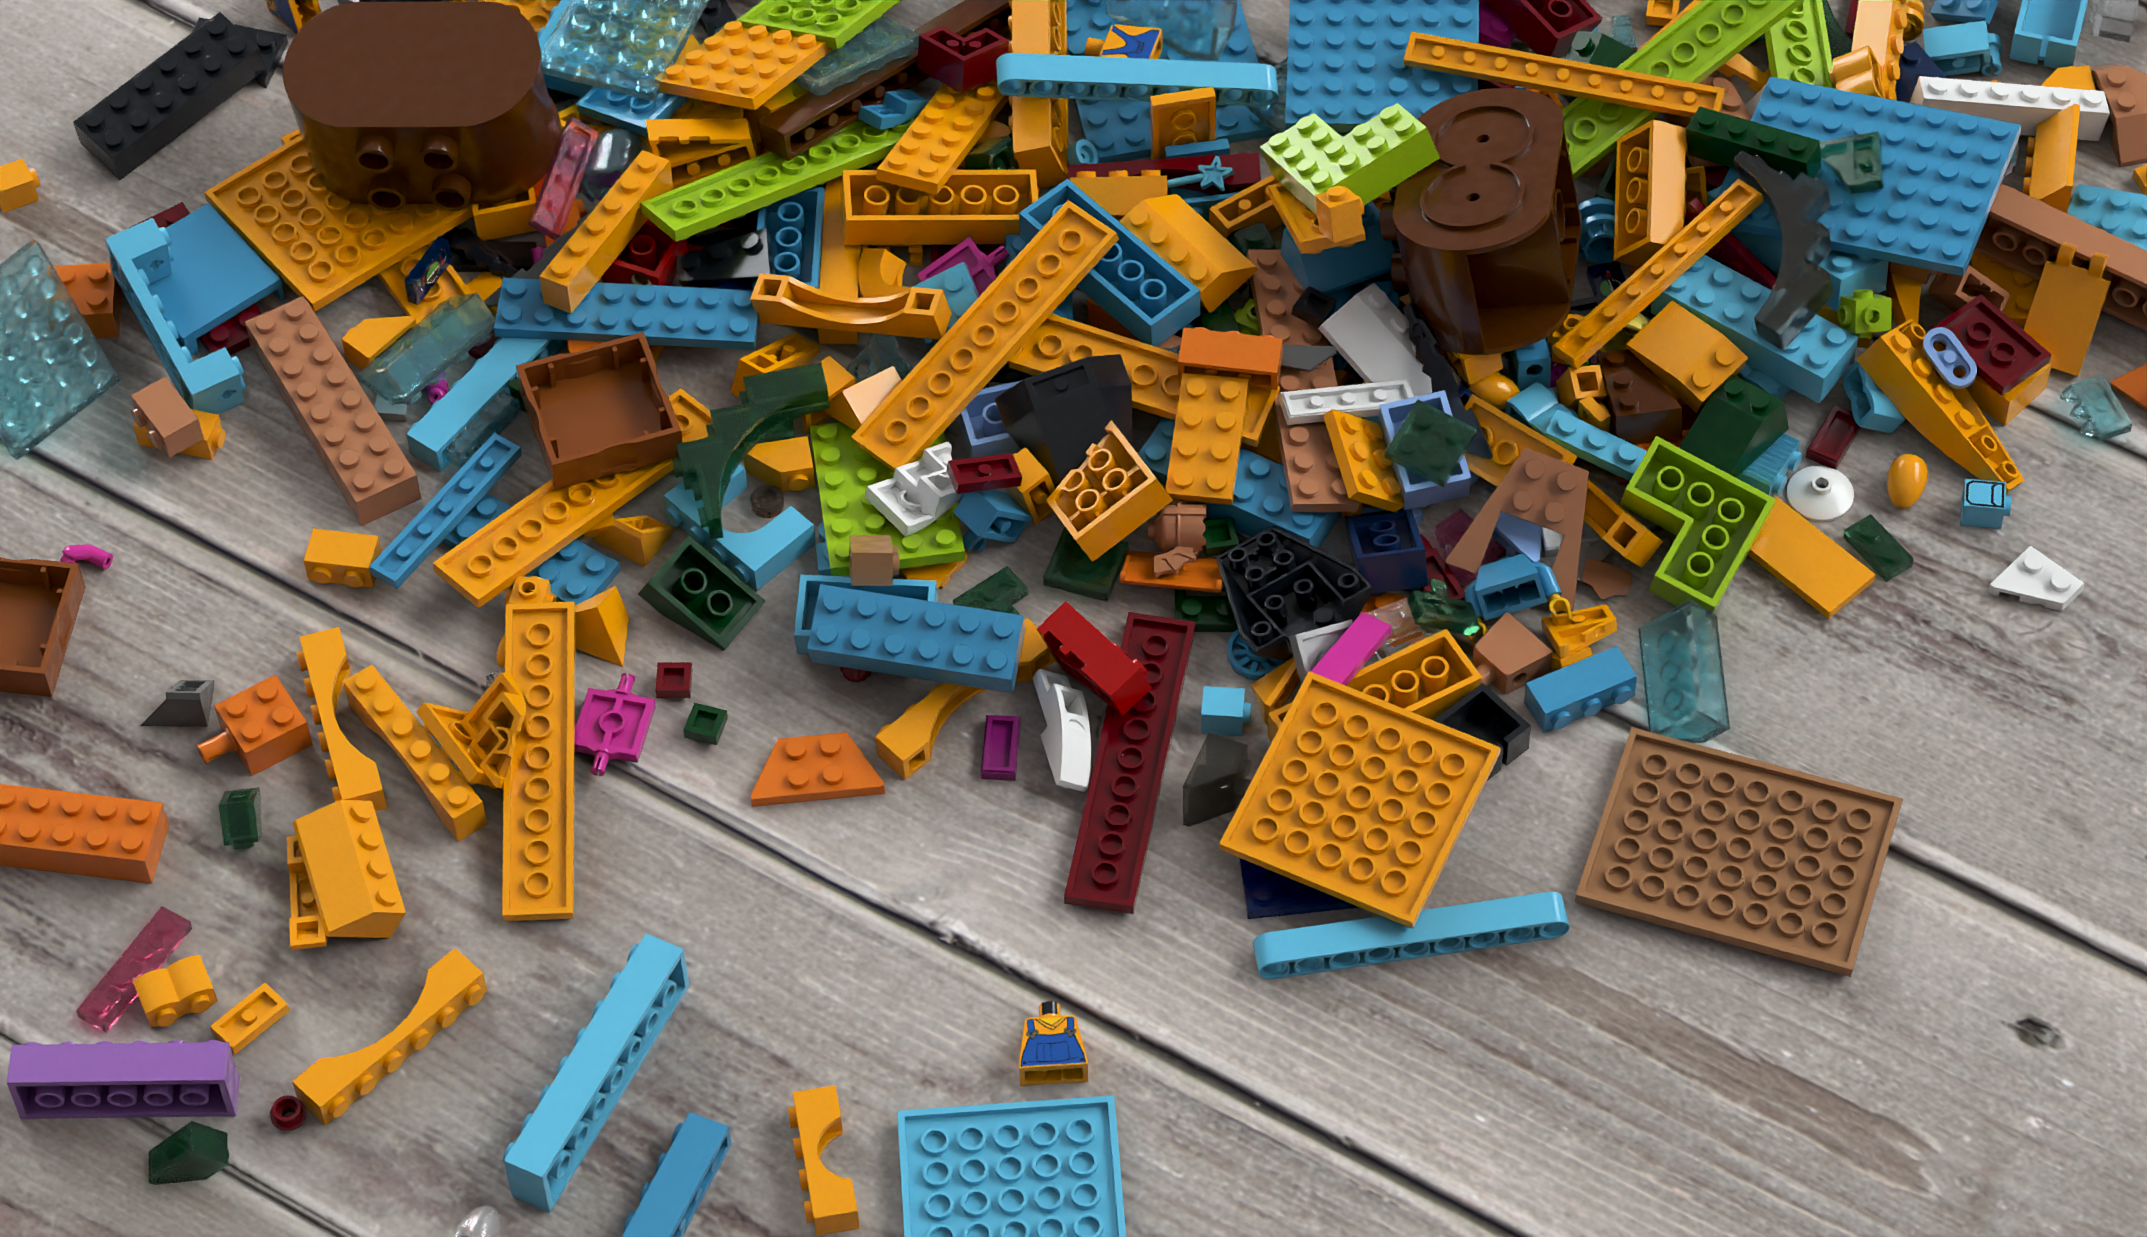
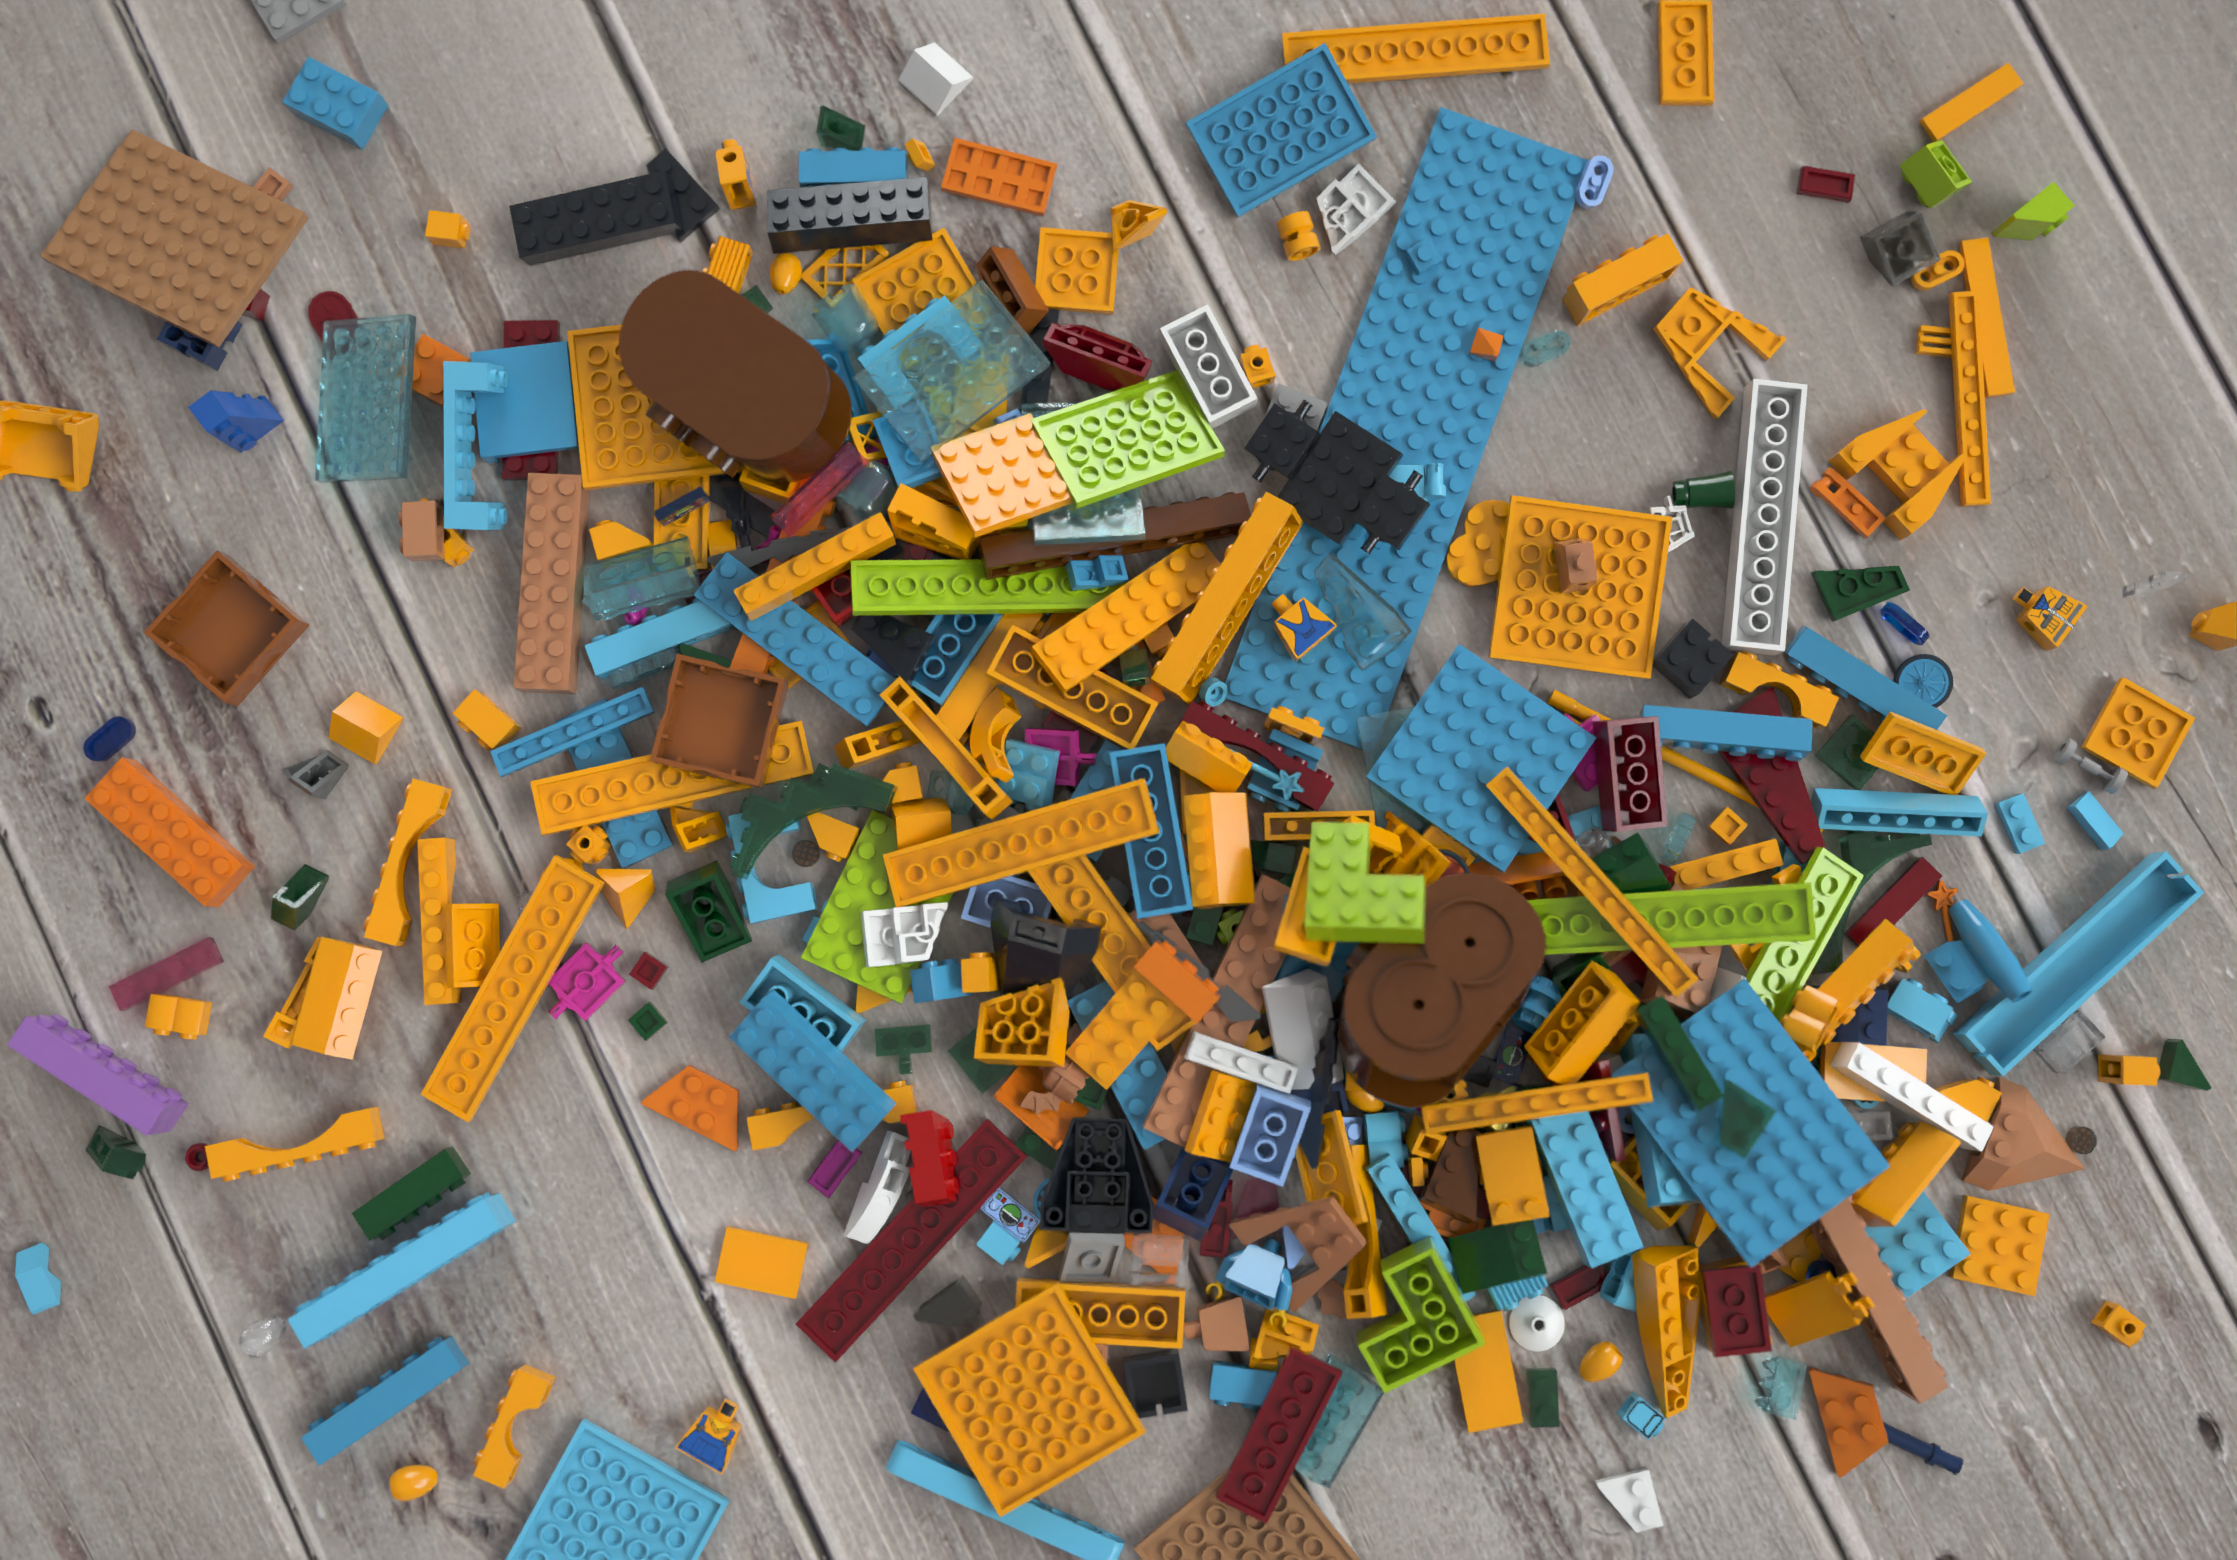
camera: 30 degrees right, 30 degrees up
dark pink arm [60,544,113,569] -> none
orange brick [196,674,313,776] -> none
light orange plate [210,983,290,1055] -> none
light orange slope [460,672,526,788] -> none
medium nougat brick [849,535,899,586] -> none
dark red brick [917,25,1009,94] -> none
dark red plate [947,453,1022,494] -> none
medium azure beam [996,53,1278,107] -> none
black plate [1291,286,1337,328] -> none
dark pink tile [1304,612,1392,686] -> none
light orange brick [1315,186,1364,243] -> none
clear green plate [1385,399,1477,488] -> none
clear green plate [1407,578,1480,636] -> none
clear smoke arch [1733,150,1833,351] -> none
lime brick [1837,289,1892,338] -> none
light blue plate [1923,327,1977,389] -> none
none -> light orange slope [328,691,404,765]
none -> dark green brick [351,1147,471,1241]
none -> light orange tile [715,1226,809,1299]
none -> tile [980,1187,1040,1243]
none -> dark red plate [1216,1345,1343,1524]

